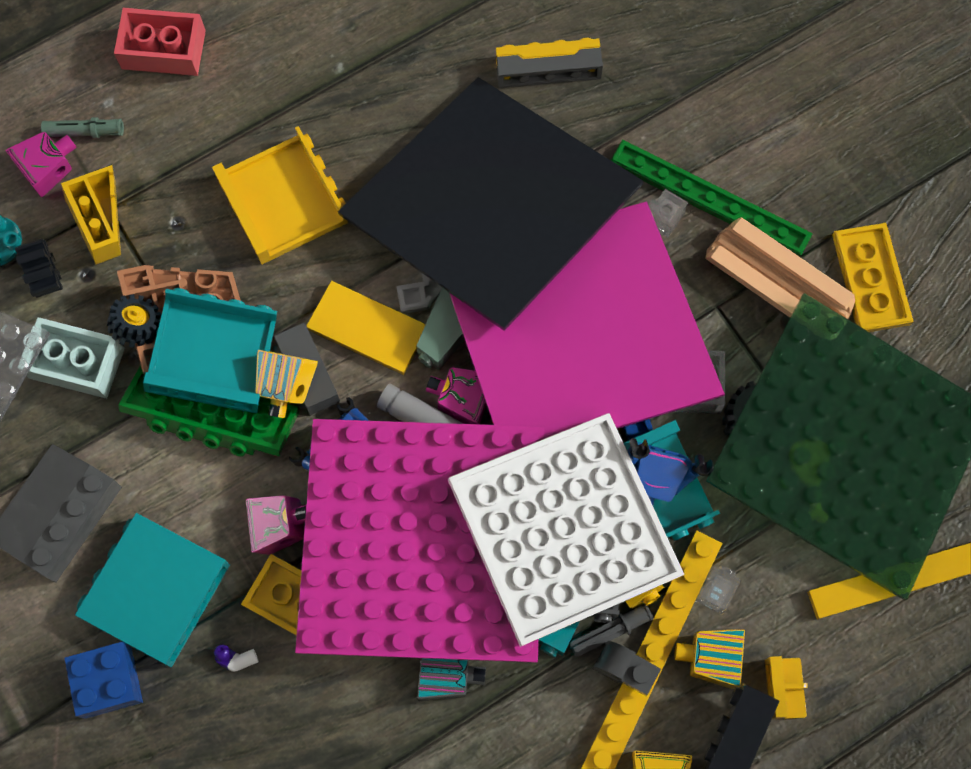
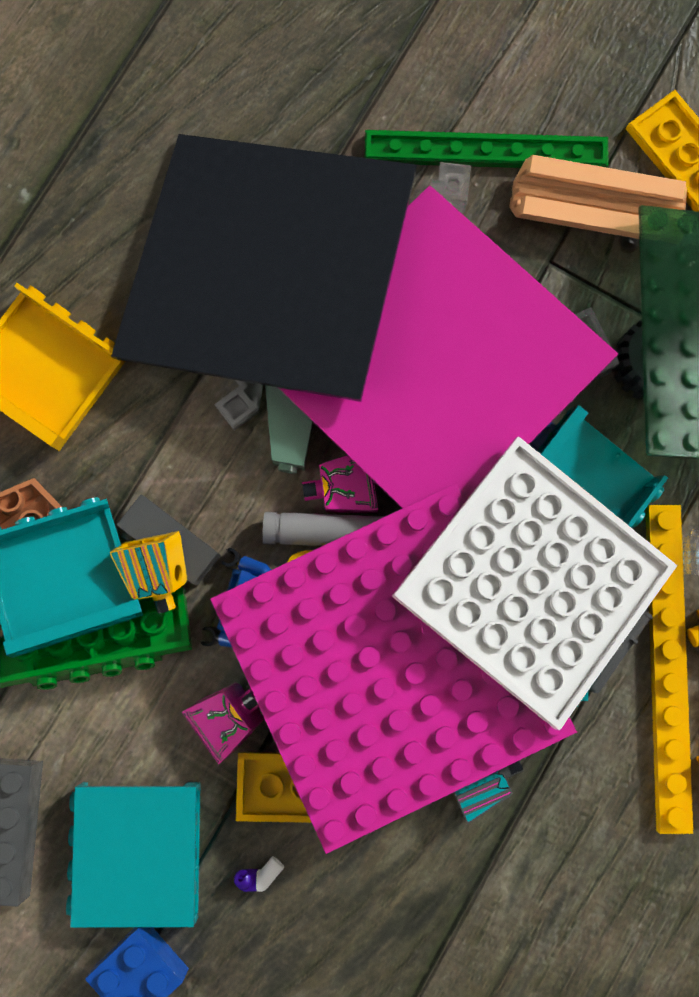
camera: 30 degrees left, 10 degrees up
yellow tile [307,281,426,375] -> none
dark grey piece [496,38,603,88] -> none
dark grey brick [592,641,661,696] -> none
blue torso [627,438,713,506] -> none

